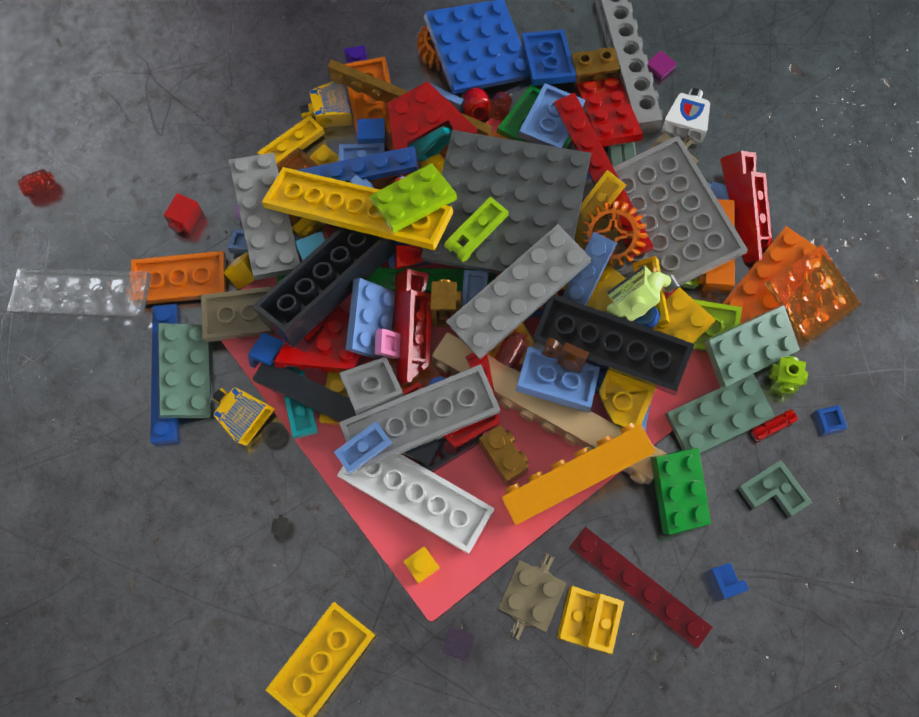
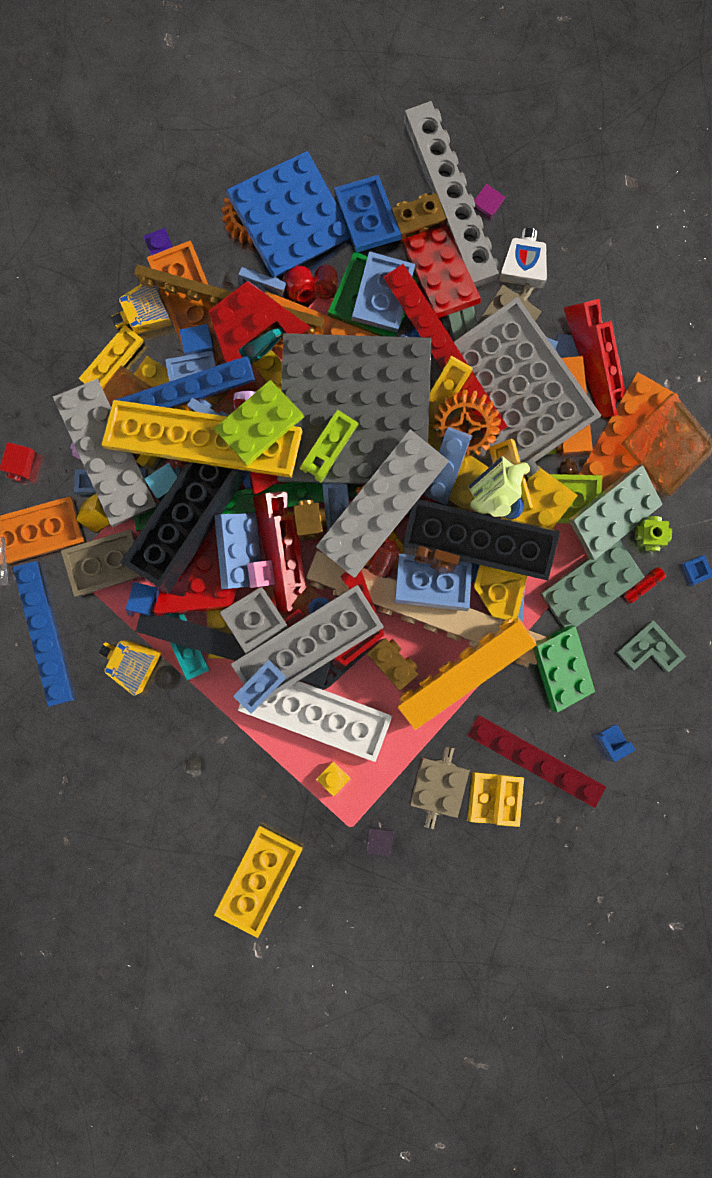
camera: 15 degrees left, 15 degrees up
sand green plate [158,323,211,418] -> none

